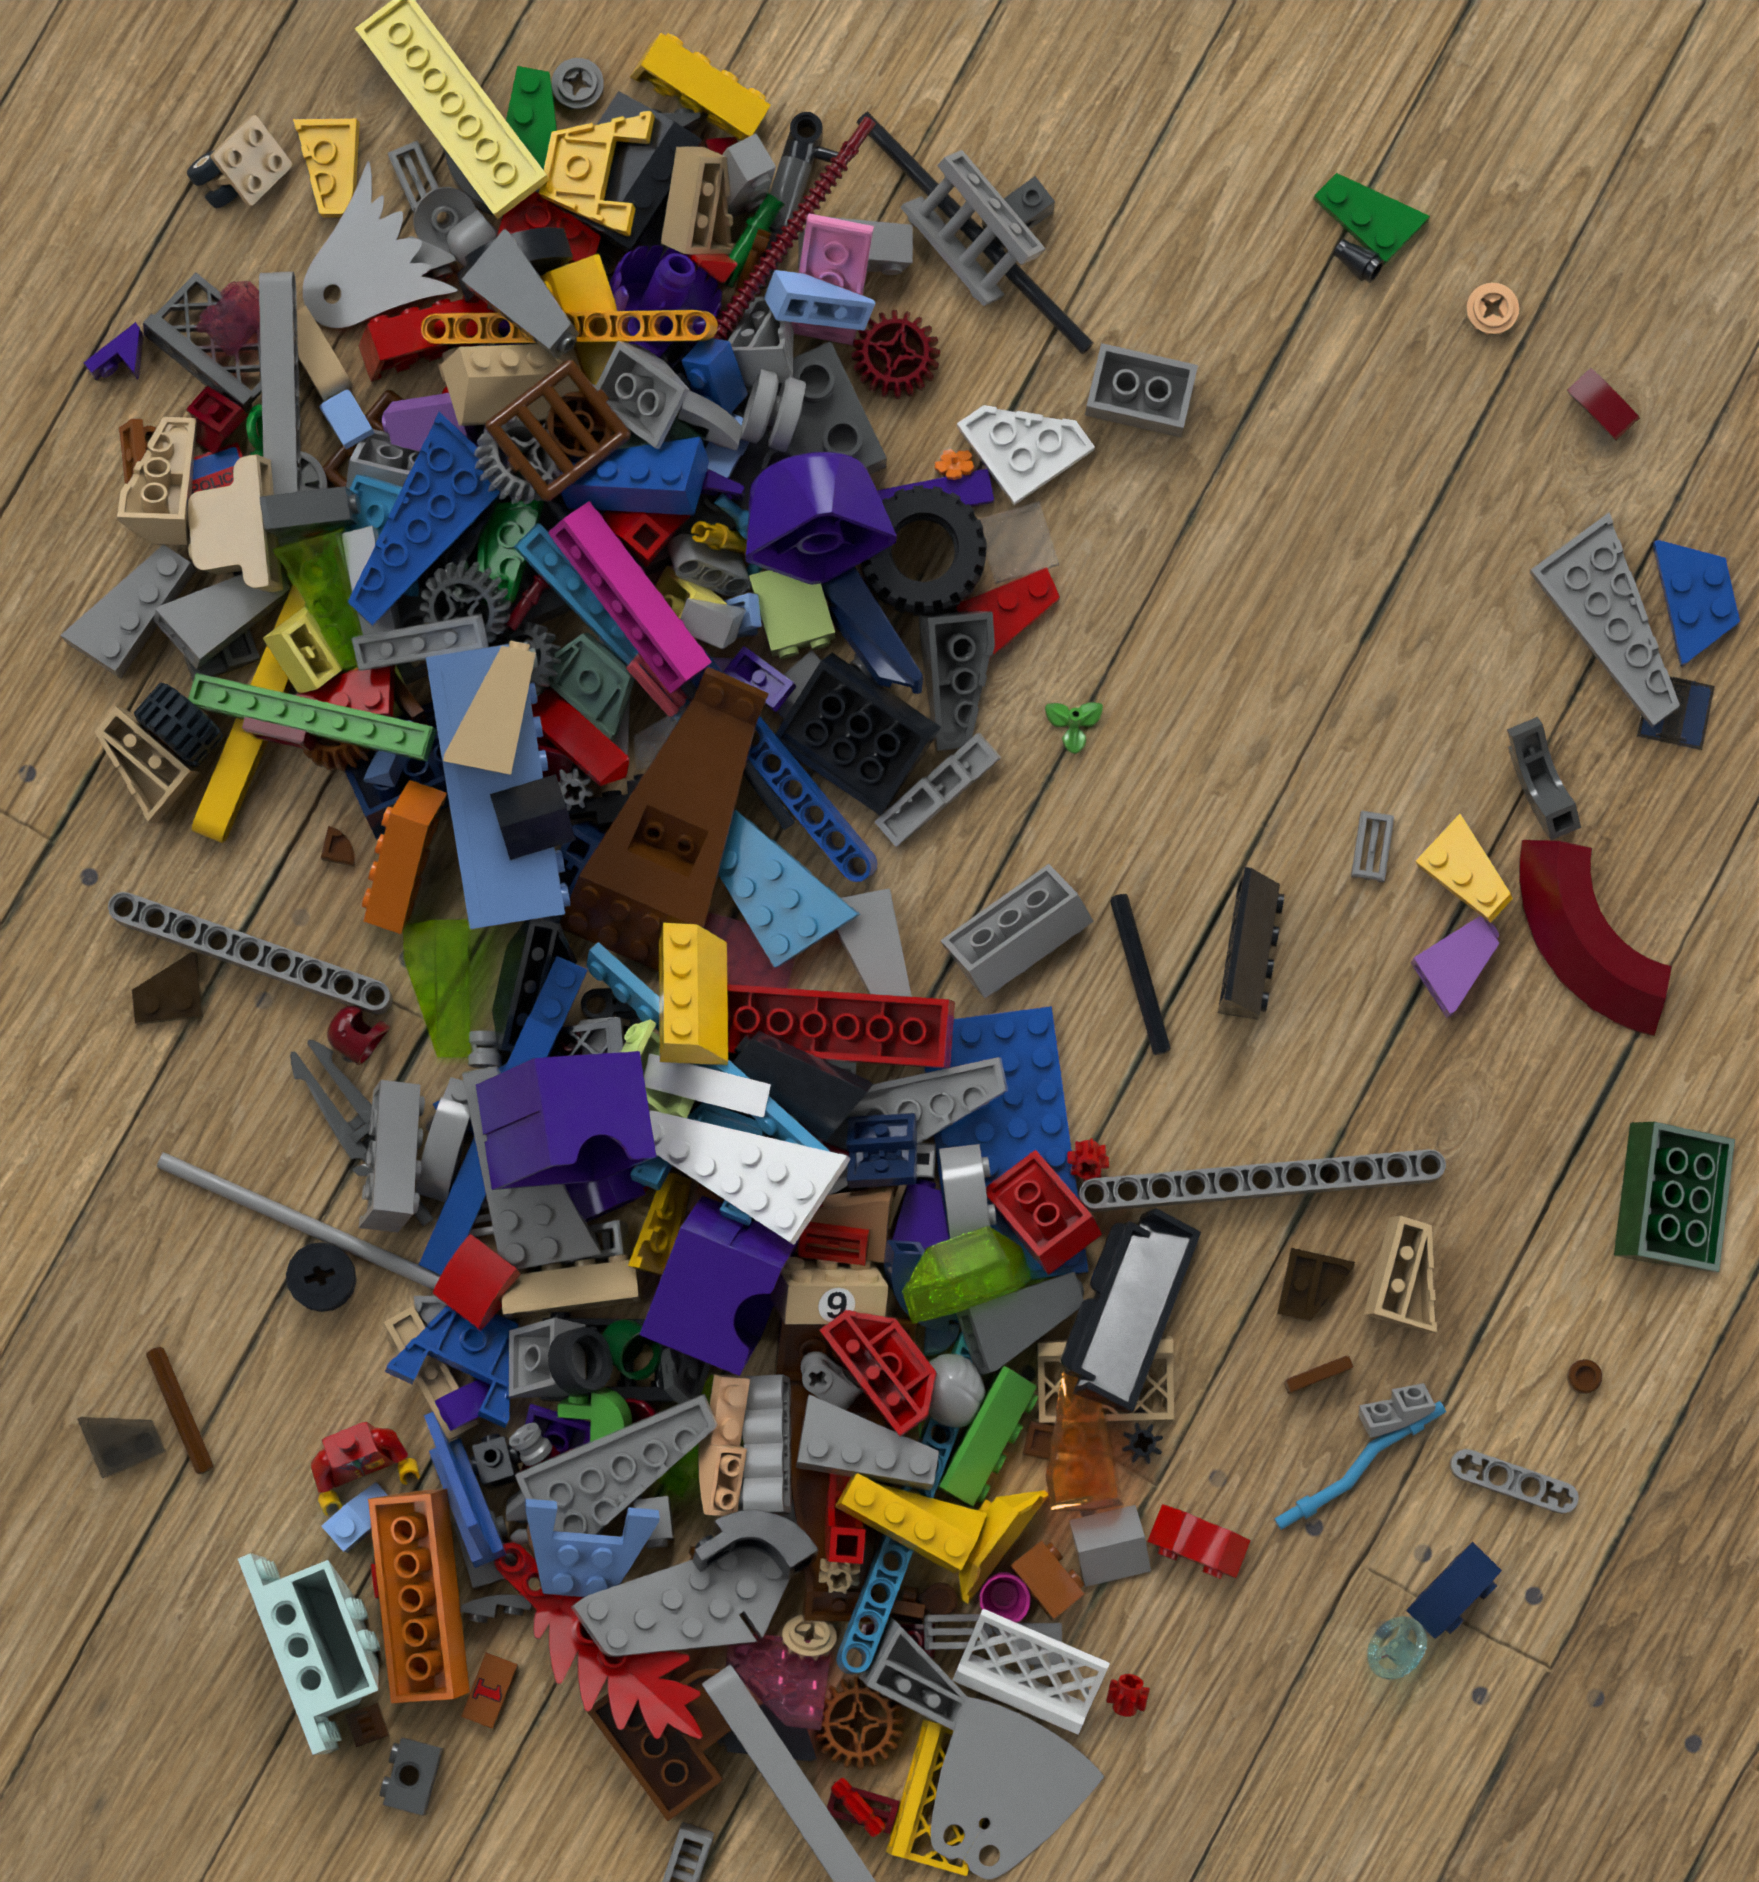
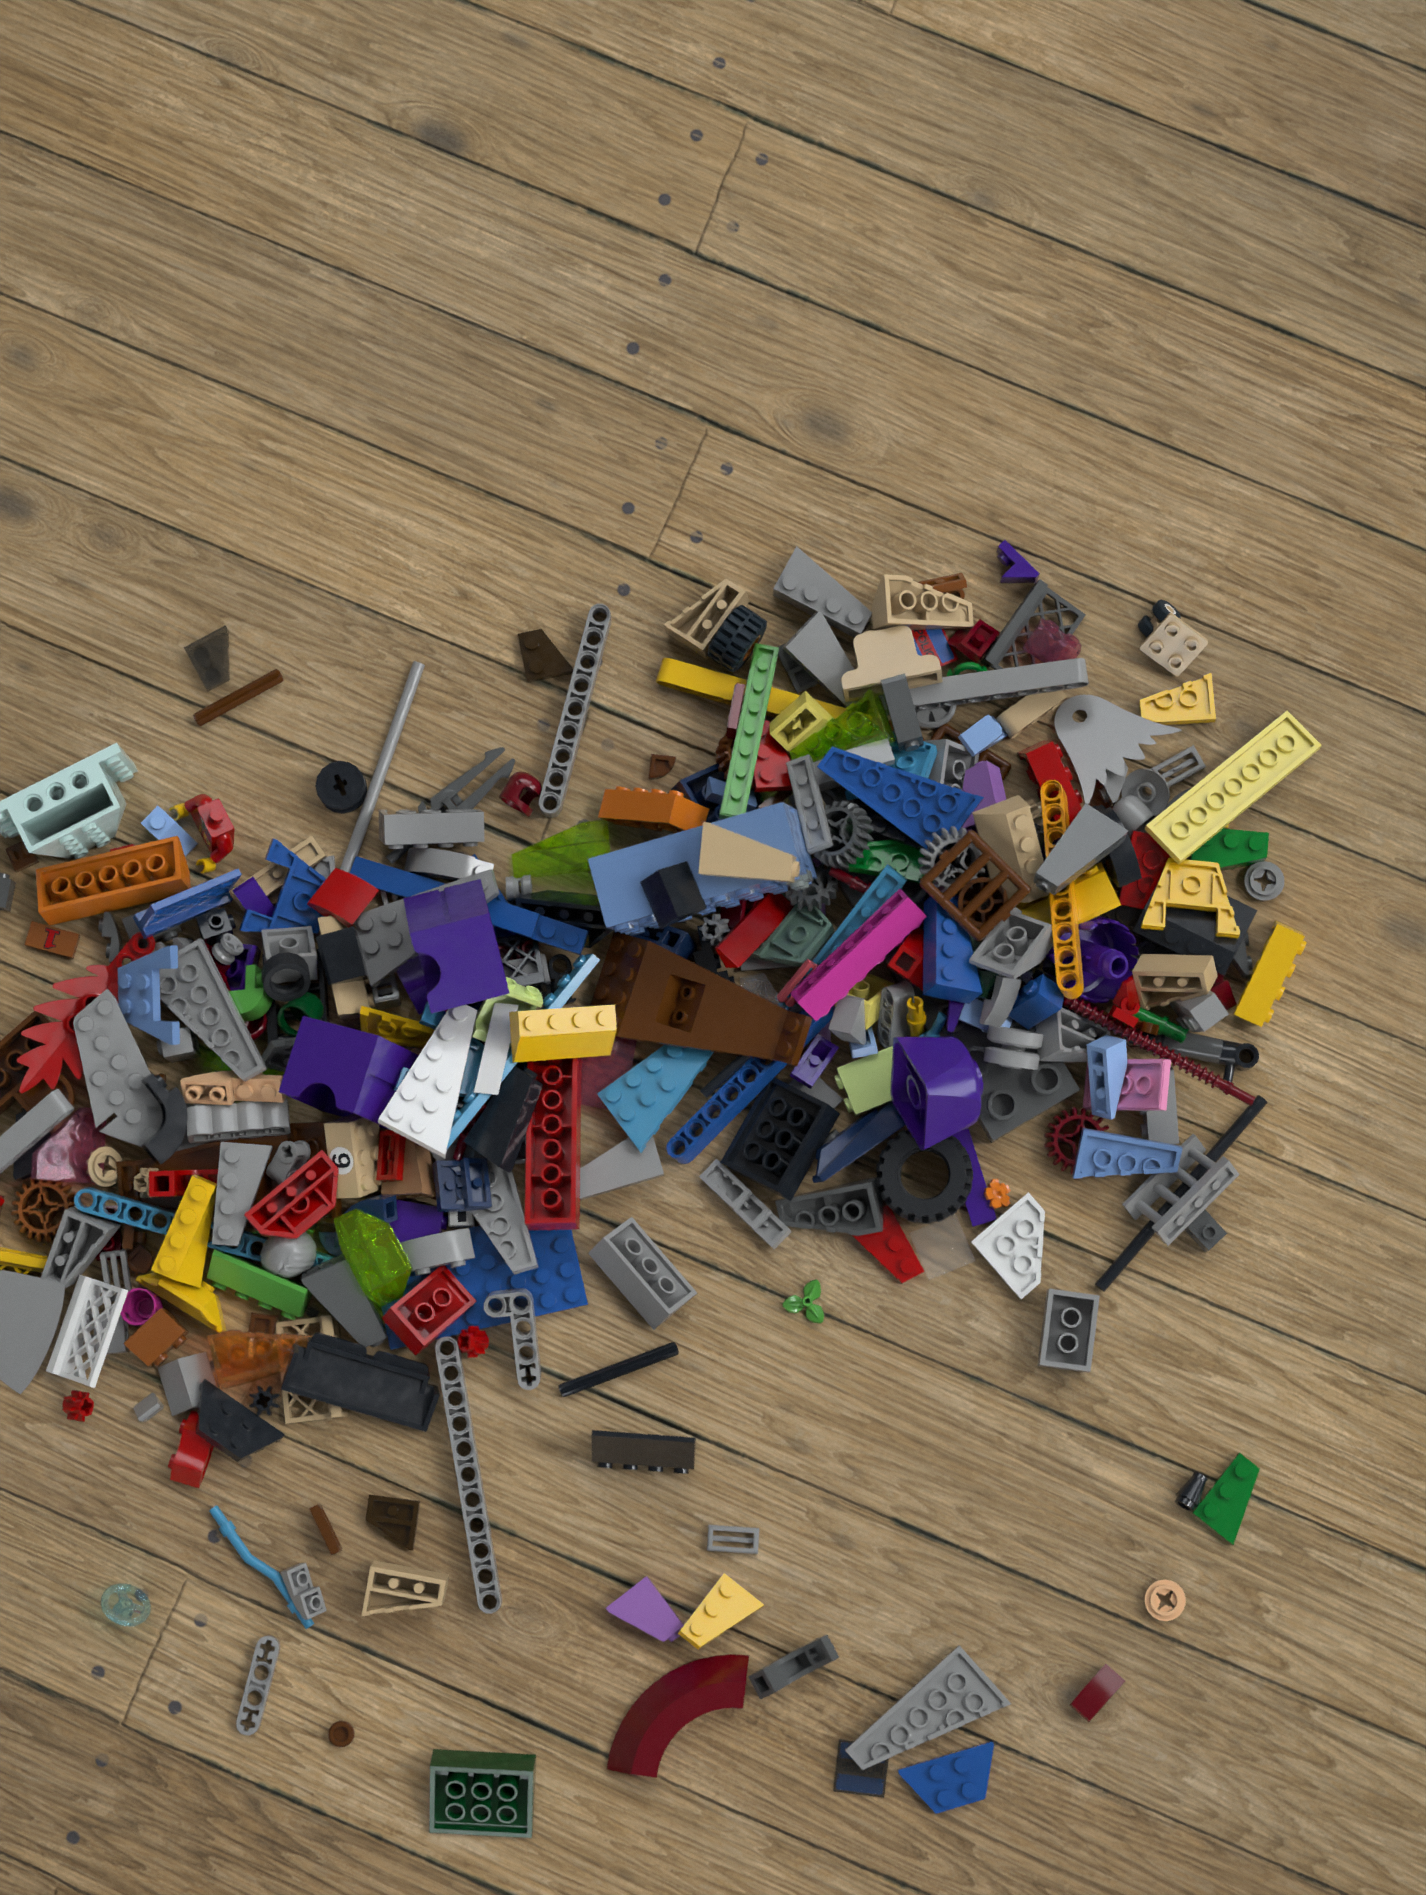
camera: 90 degrees right, 0 degrees up
dark blue brick [1406,1541,1502,1639] -> none
none -> light grey slope [134,1393,164,1422]
none -> black wing [196,1379,285,1462]
none -> black slope [316,926,369,985]
none -> light grey beam [484,1288,542,1390]
none -> medium blue wing [1072,1128,1182,1179]
none -> red tile [1109,997,1140,1028]

